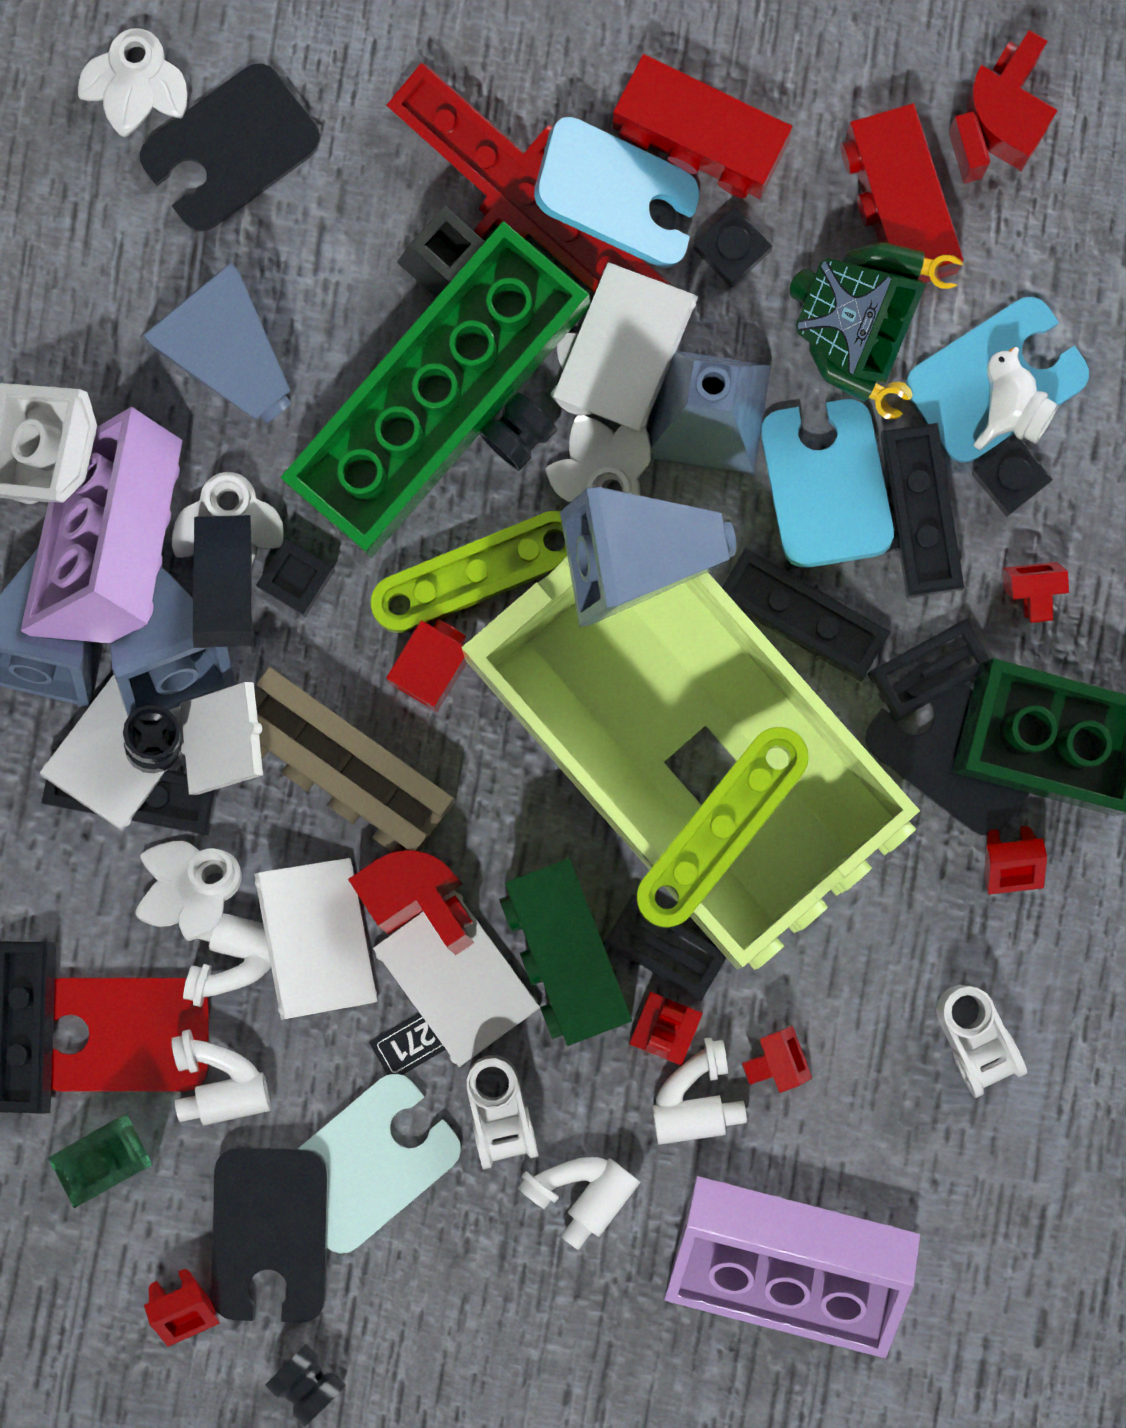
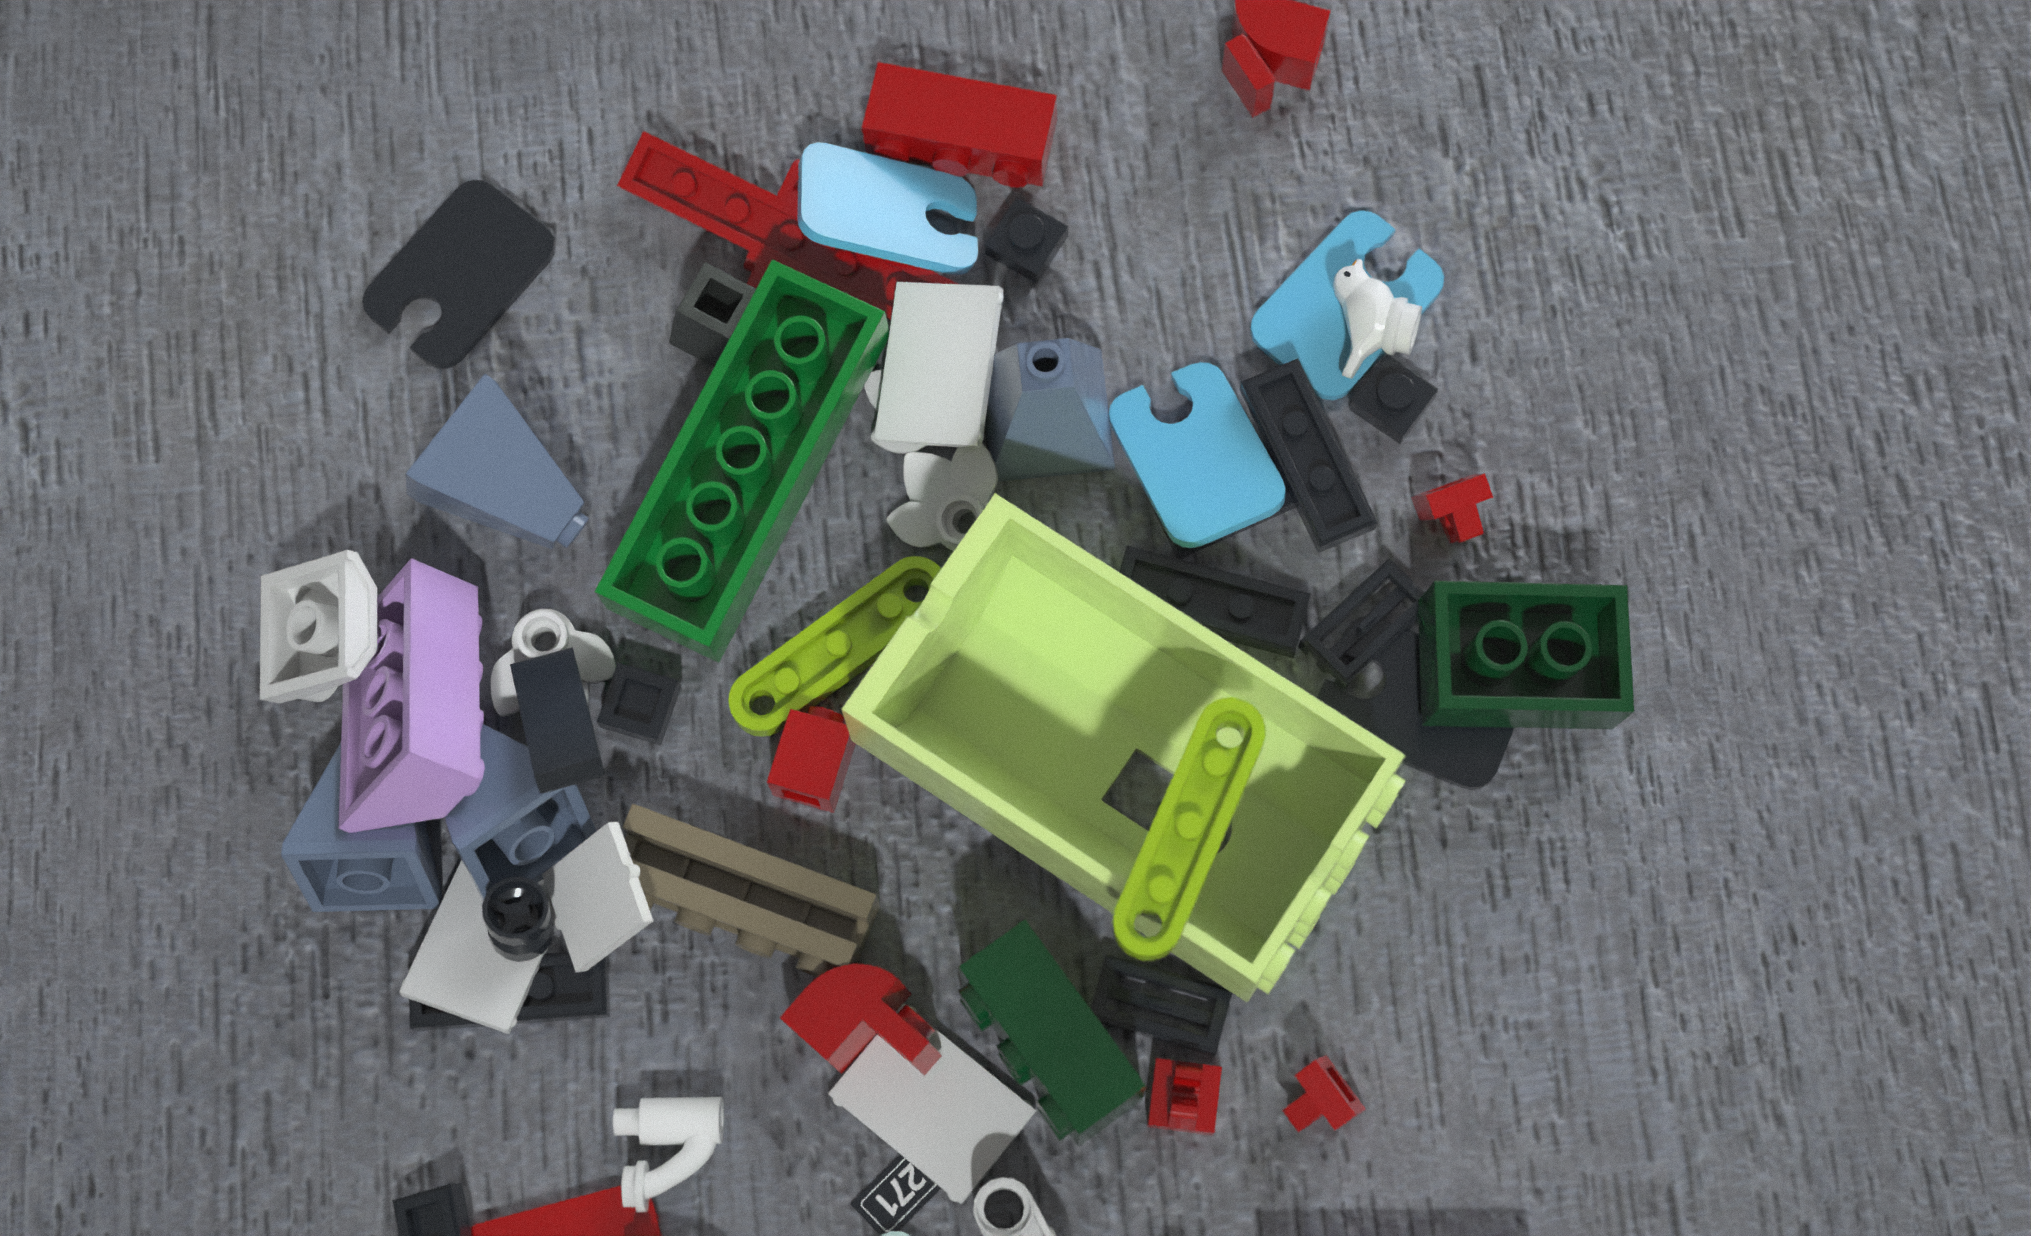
camera: 15 degrees left, 10 degrees down
white plate [78,28,187,137] -> none
white plate [135,841,242,941] -> none
white piece [254,858,378,1020] -> none
black wheel [479,392,558,471] -> none
sand blue slope [560,487,736,627] -> none
white plant [652,1037,747,1145] -> none
dark green torso [790,242,963,420] -> none
red brick [840,103,964,283] -> none
white piece [936,985,1027,1099] -> none
red tile [984,826,1047,895] -> none

